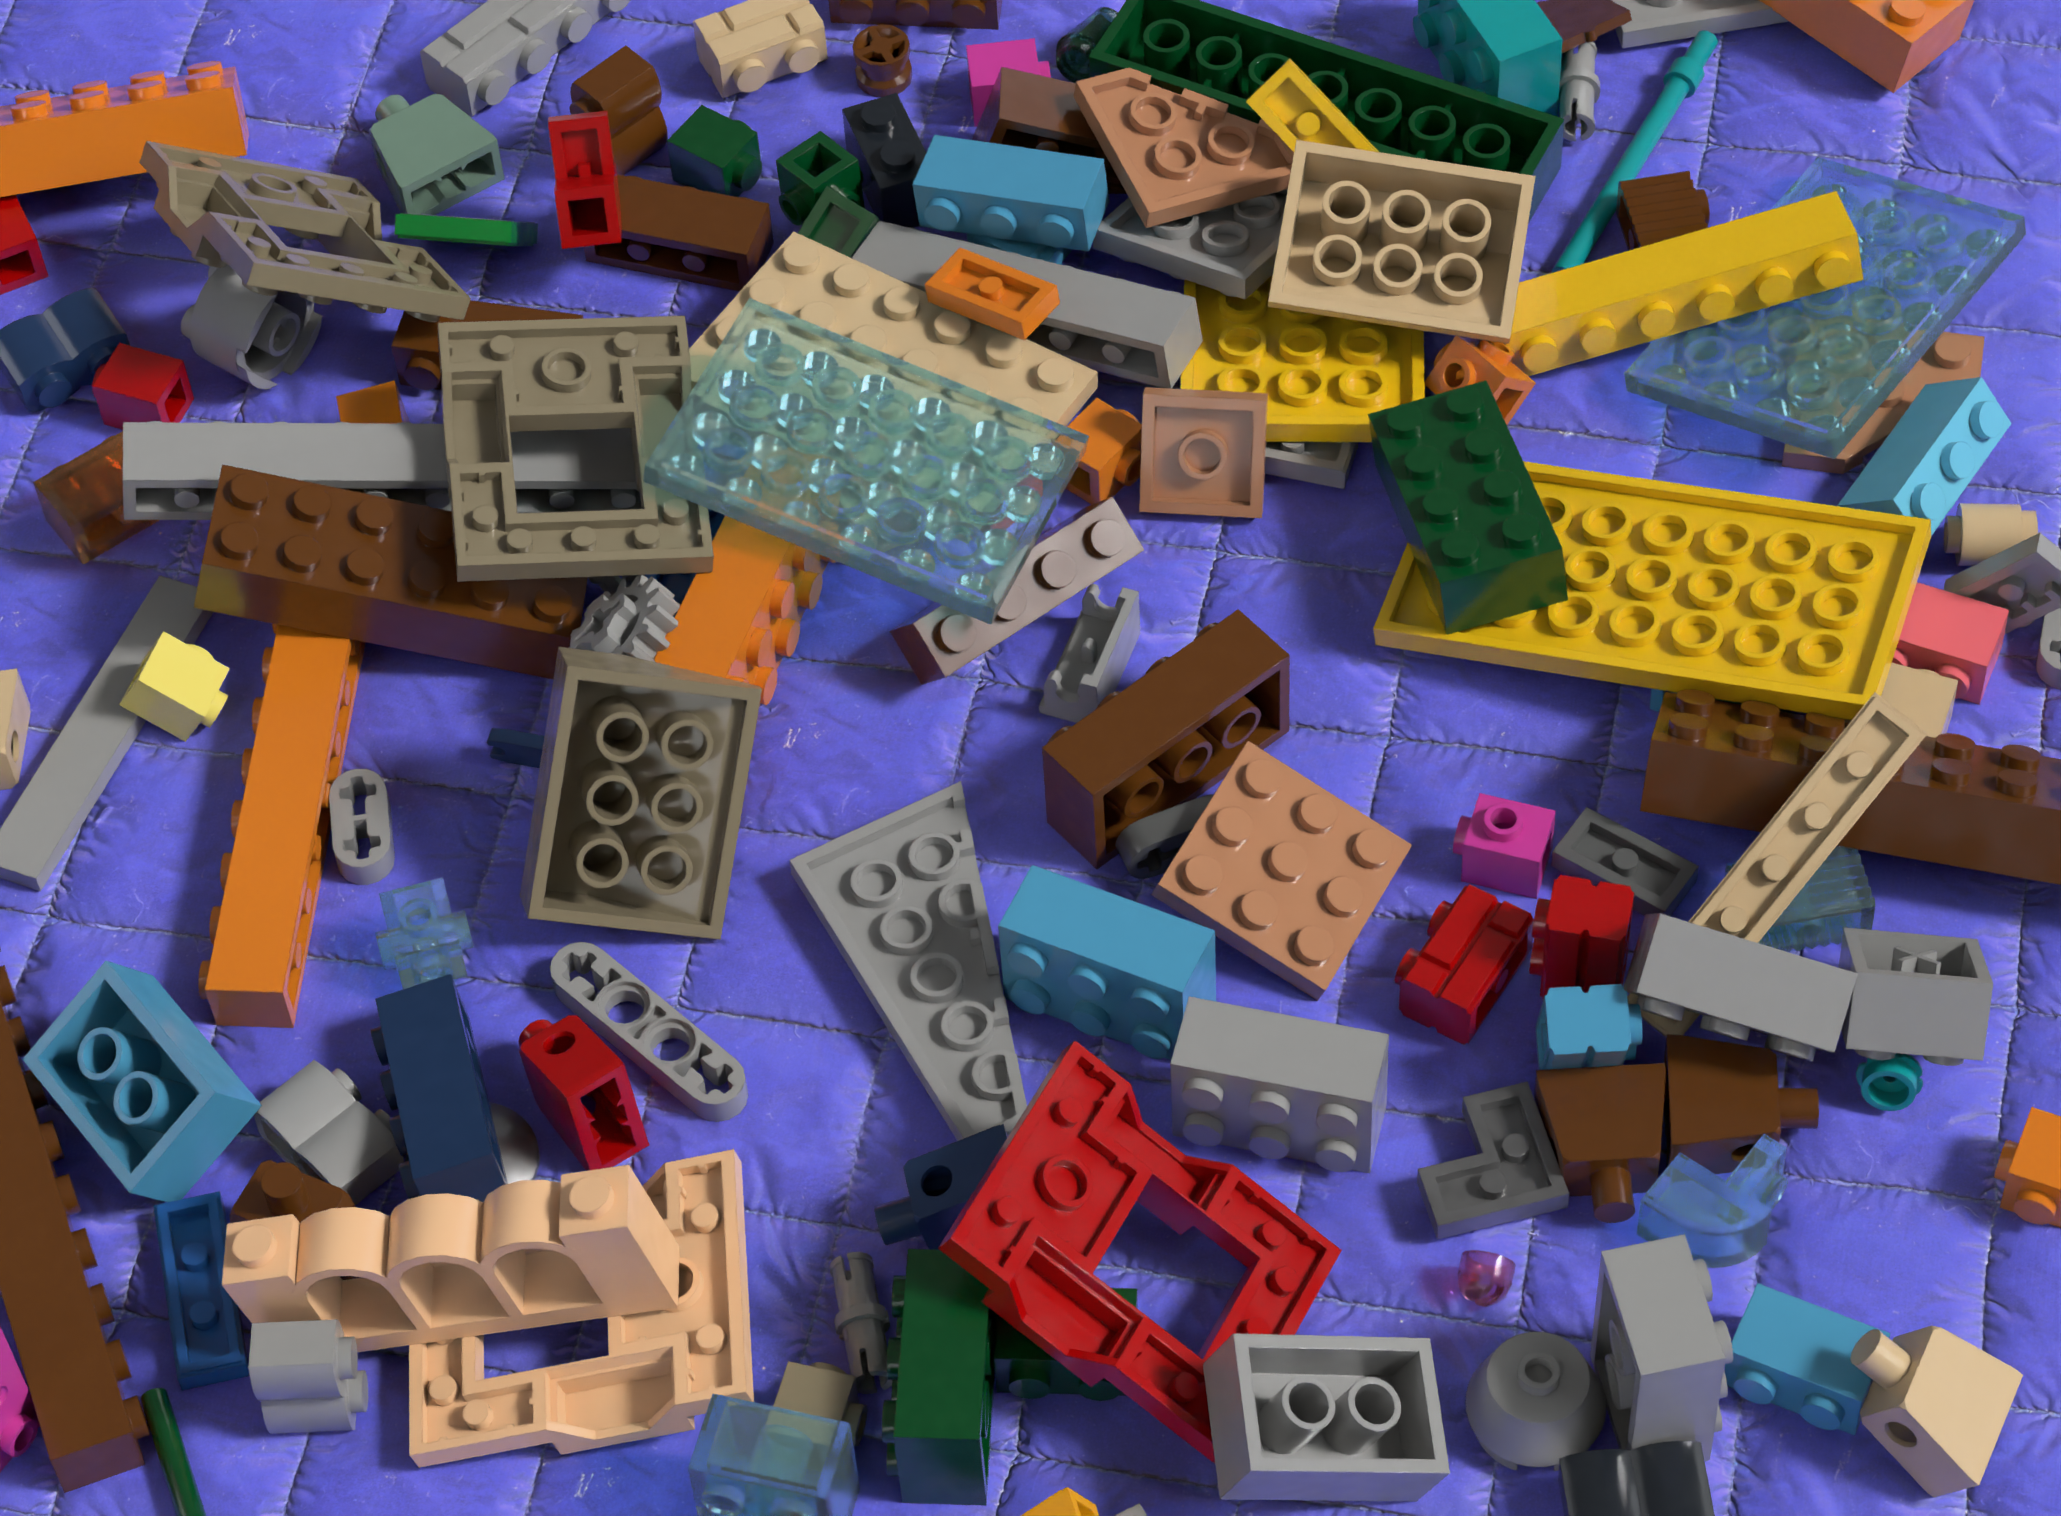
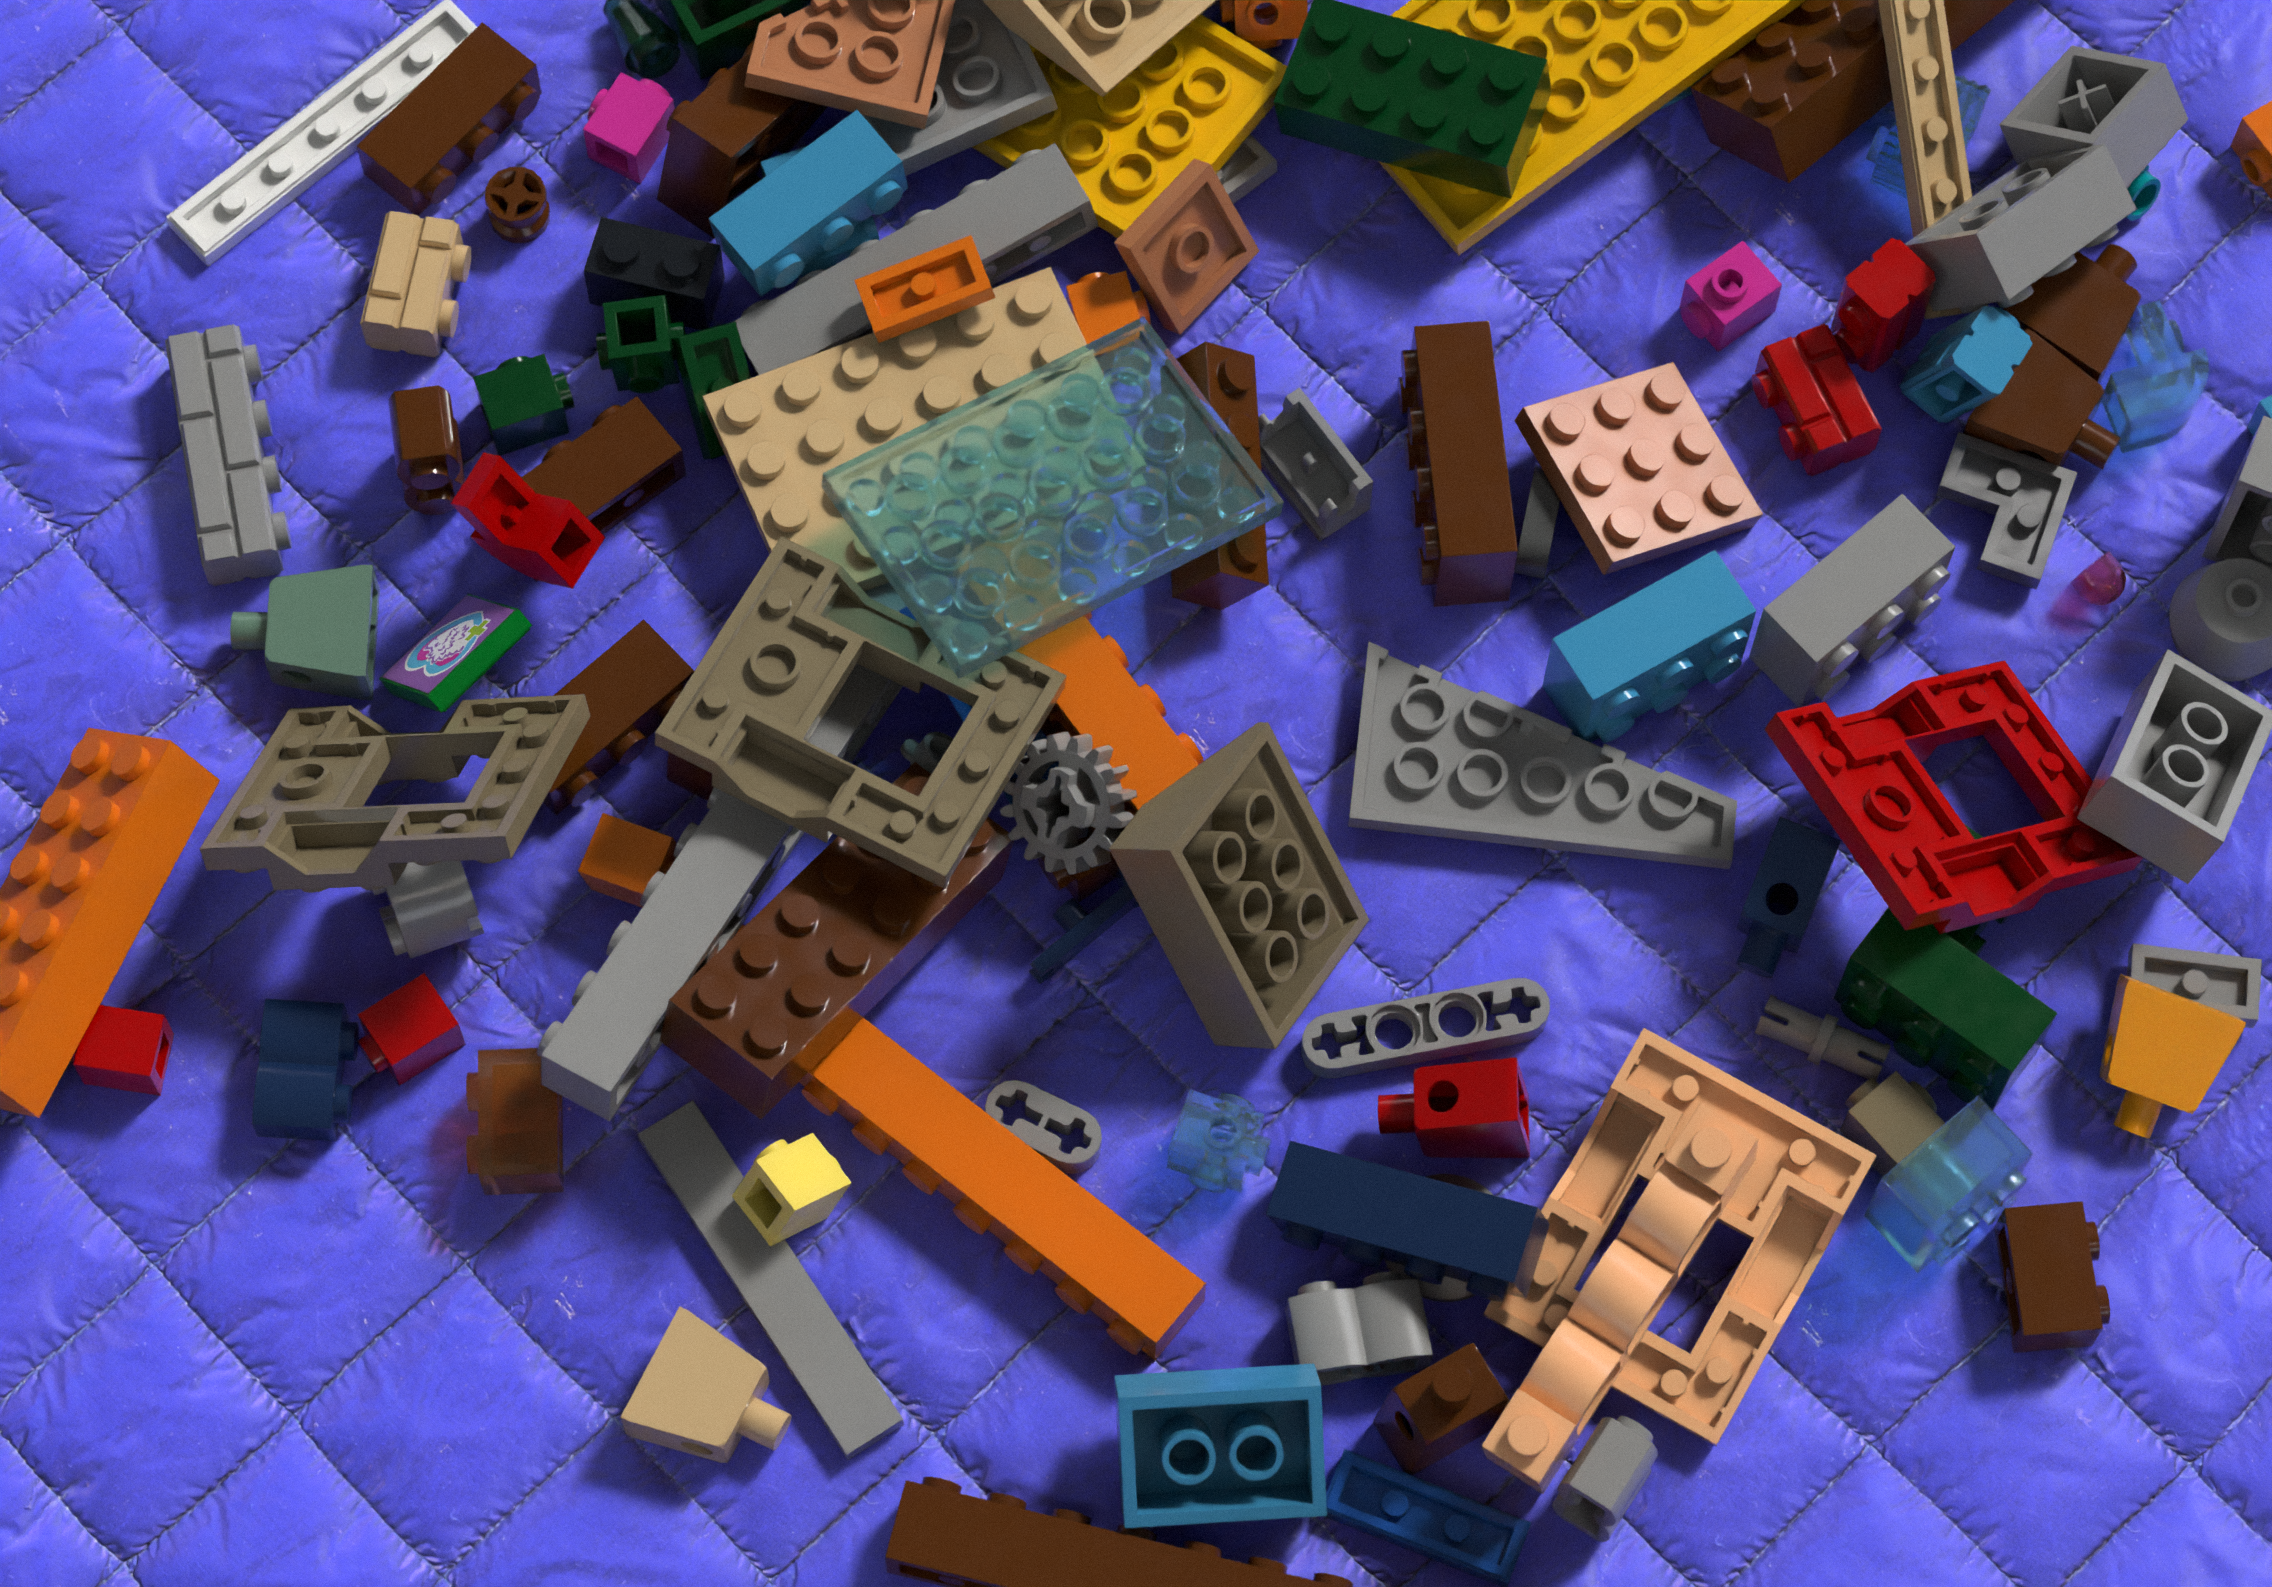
camera: 60 degrees left, 15 degrees up
dark grey plate [1551,807,1699,916] -> none

